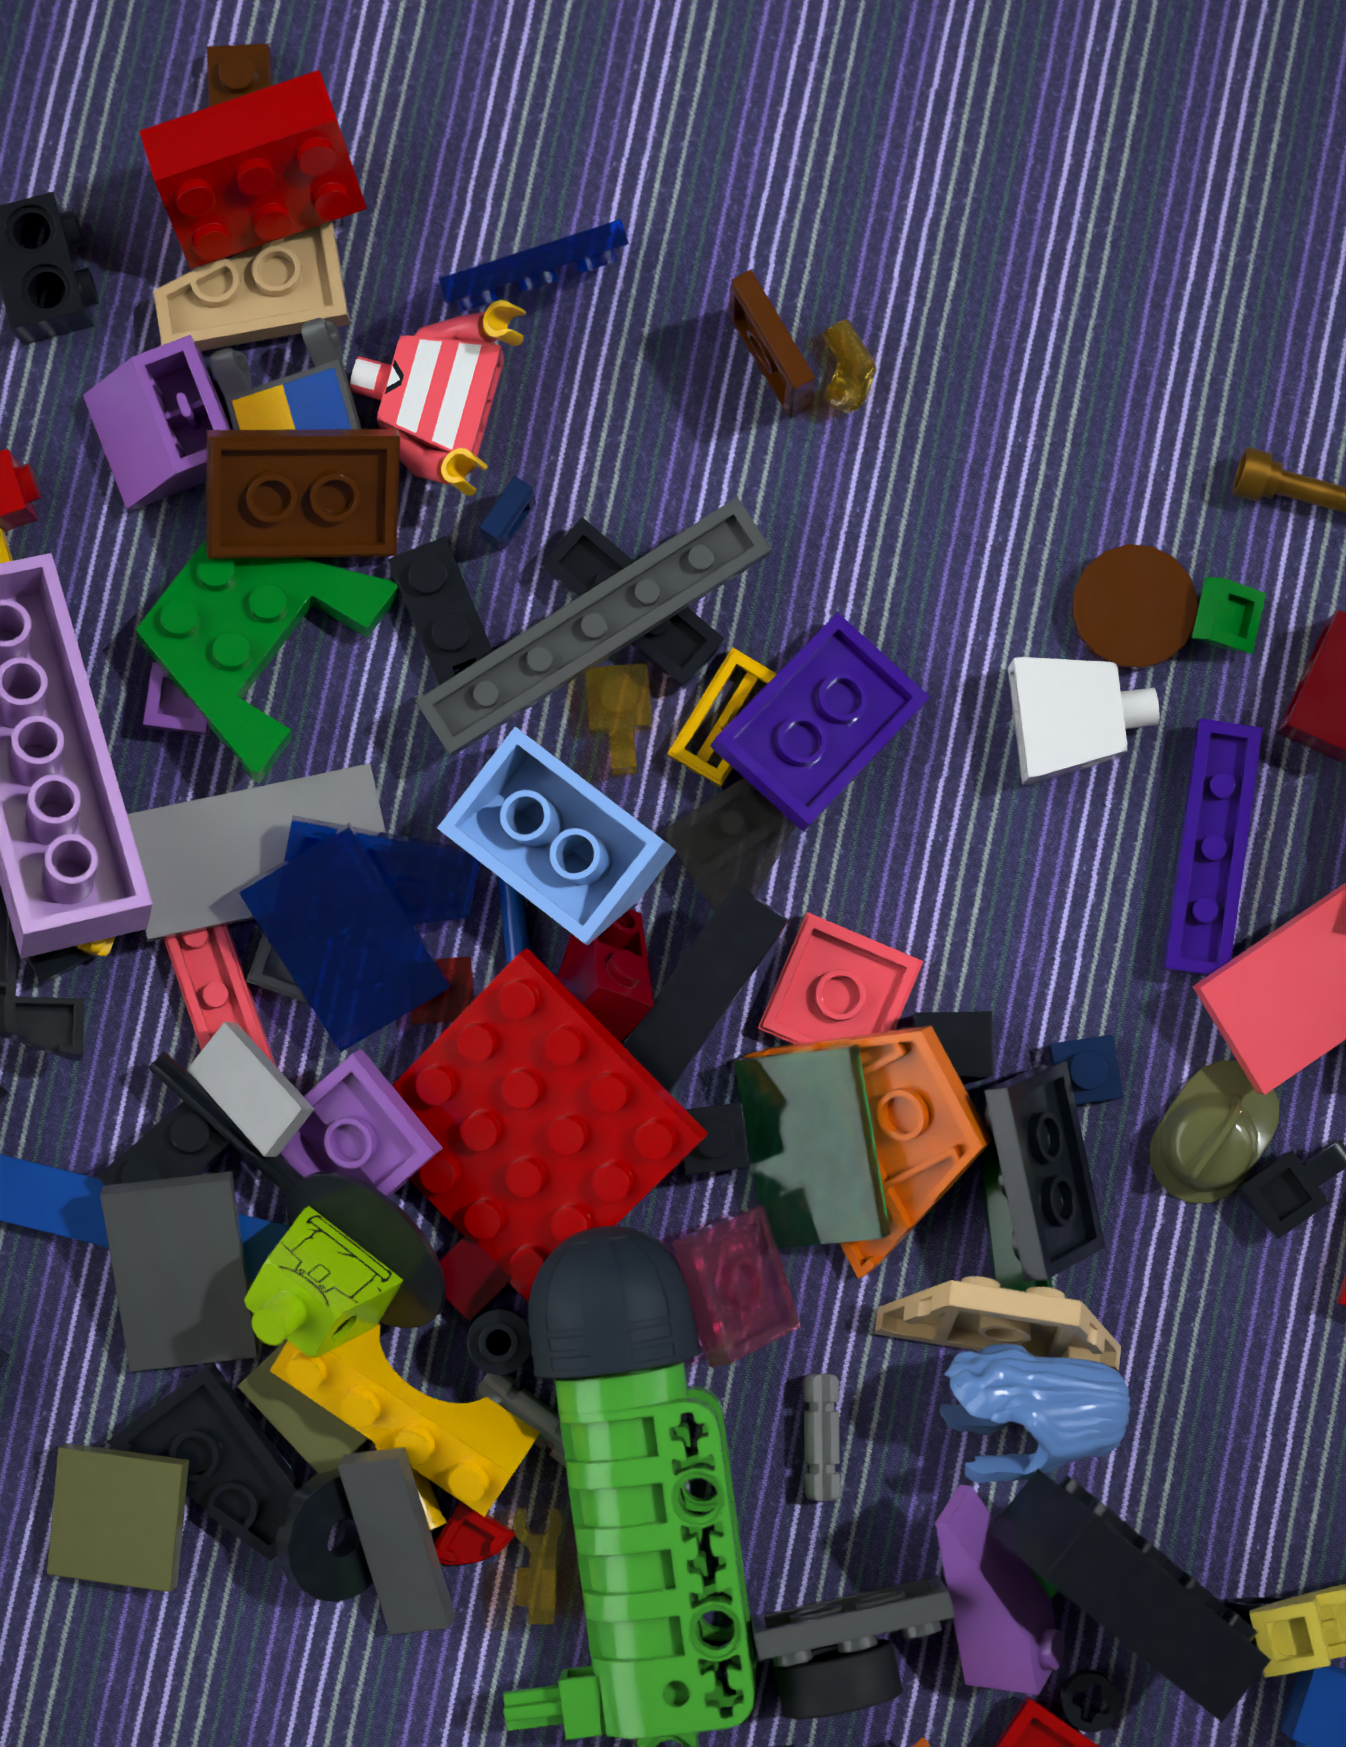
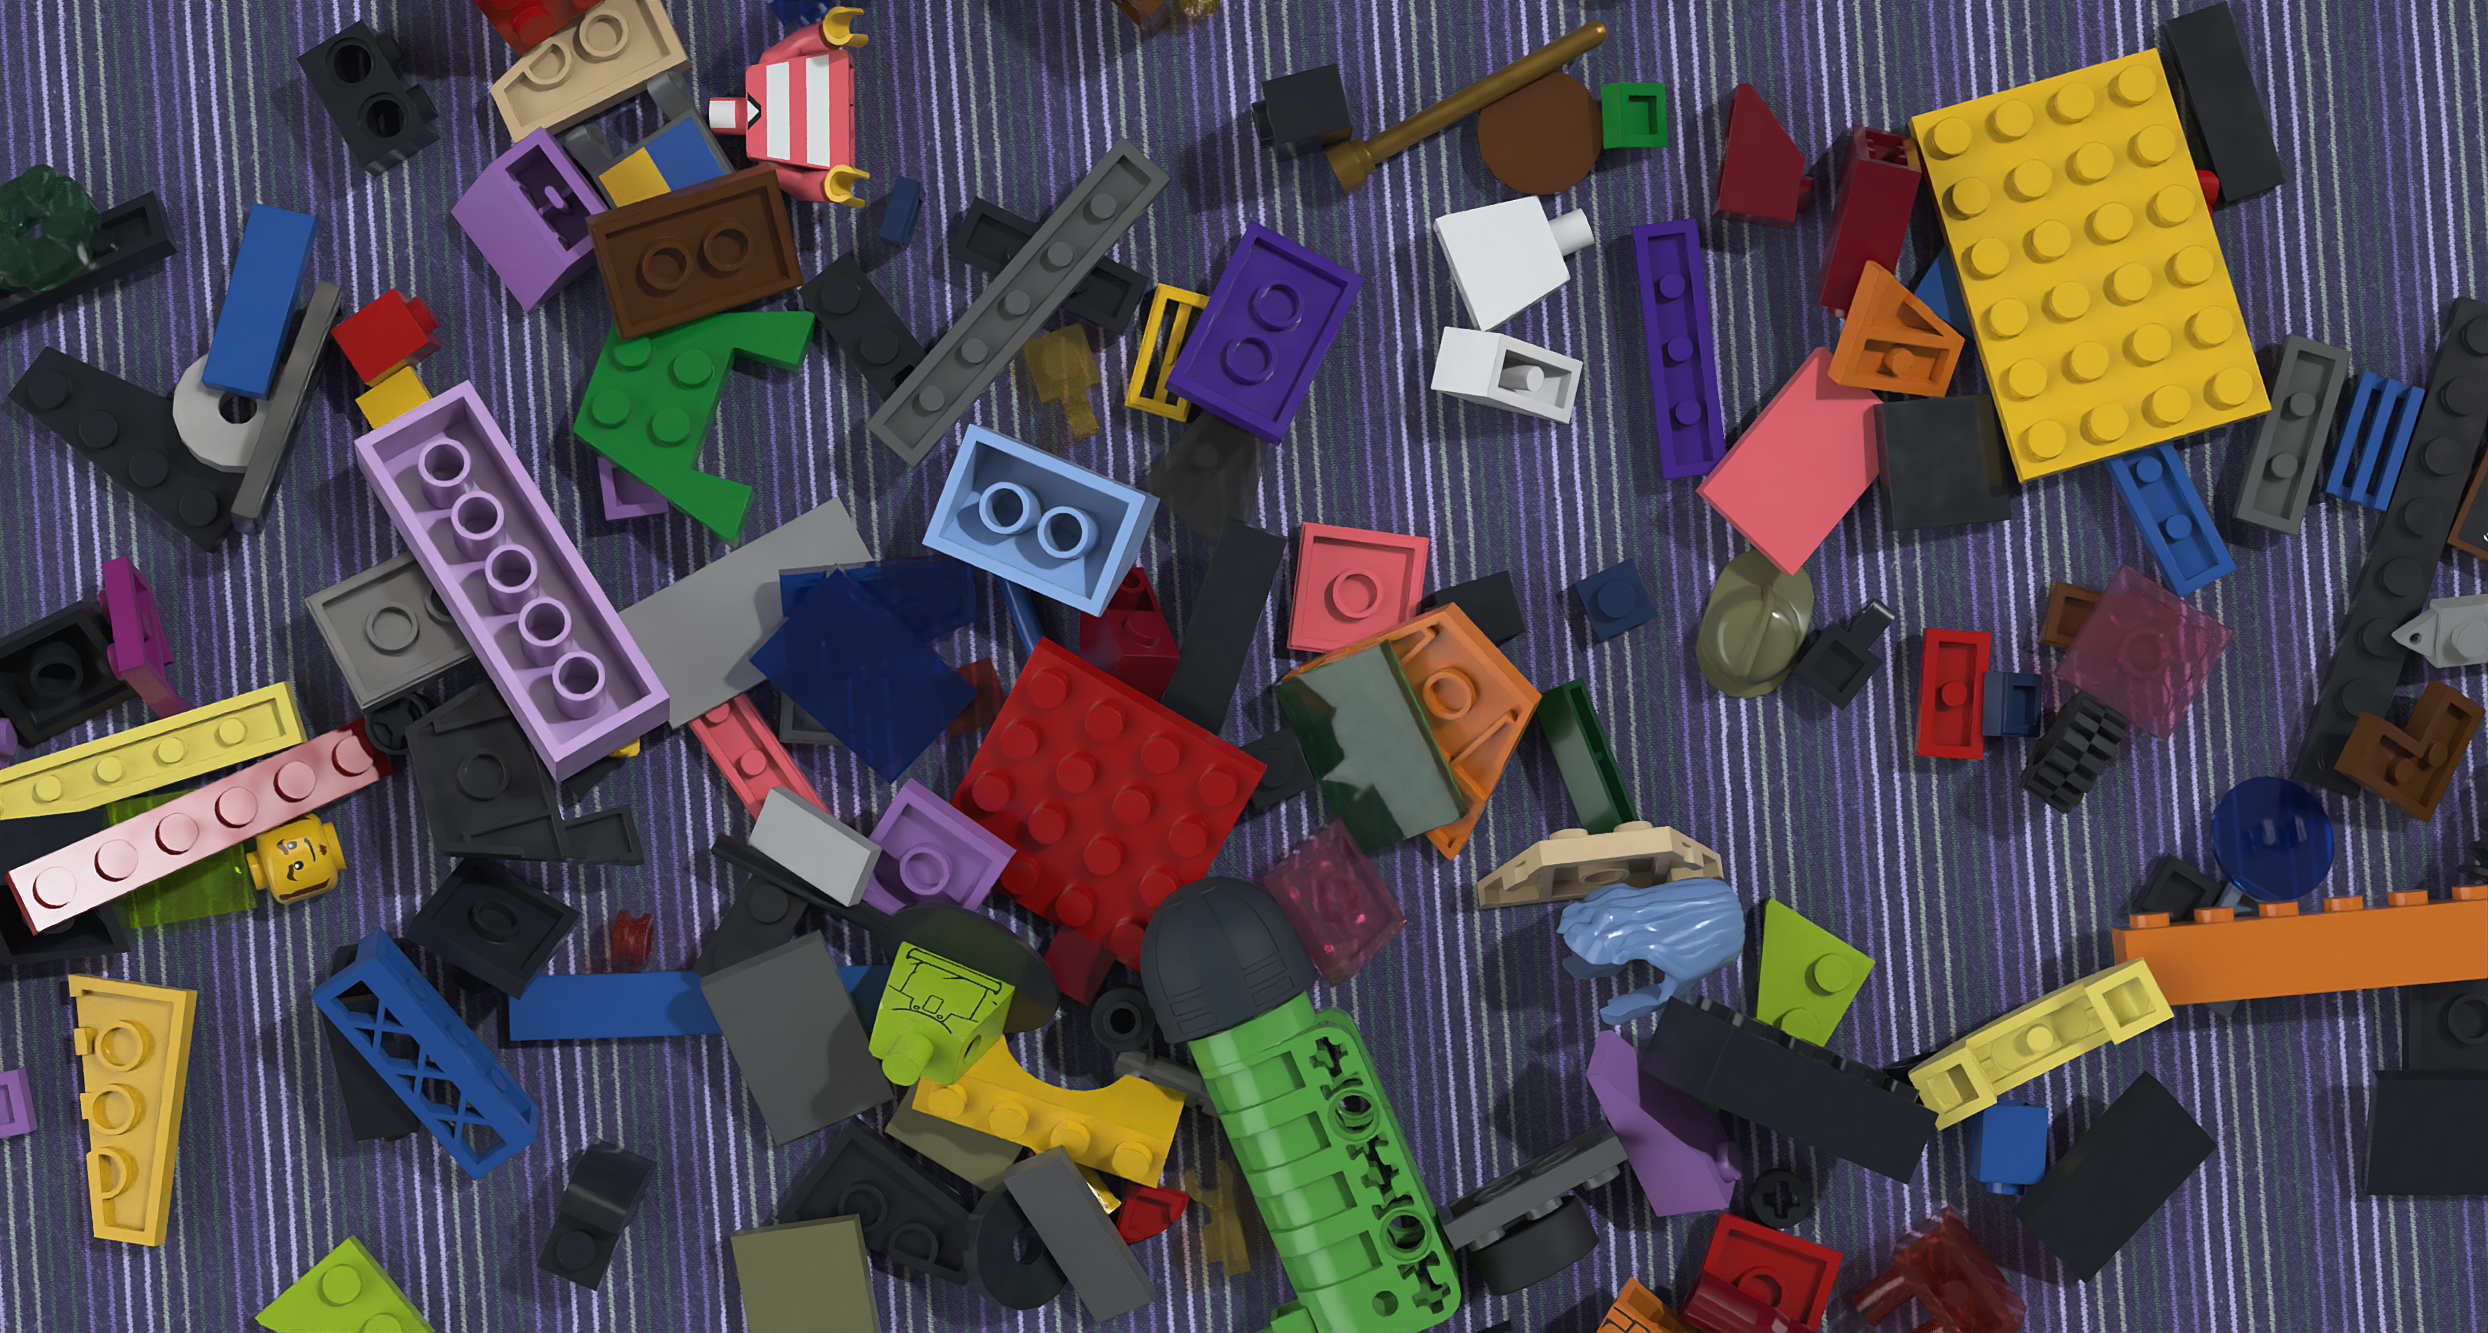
camera: 15 degrees left, 5 degrees up
light grey axle [804,1373,840,1501] -> none
black plate [984,1061,1105,1282] -> none
none -> clear red bush [611,909,655,970]
none -> black brick [1251,63,1353,163]
none -> pearl gold piece [1323,20,1608,194]
none -> white slope [1431,326,1583,424]
none -> lime wing [1753,896,1876,1047]

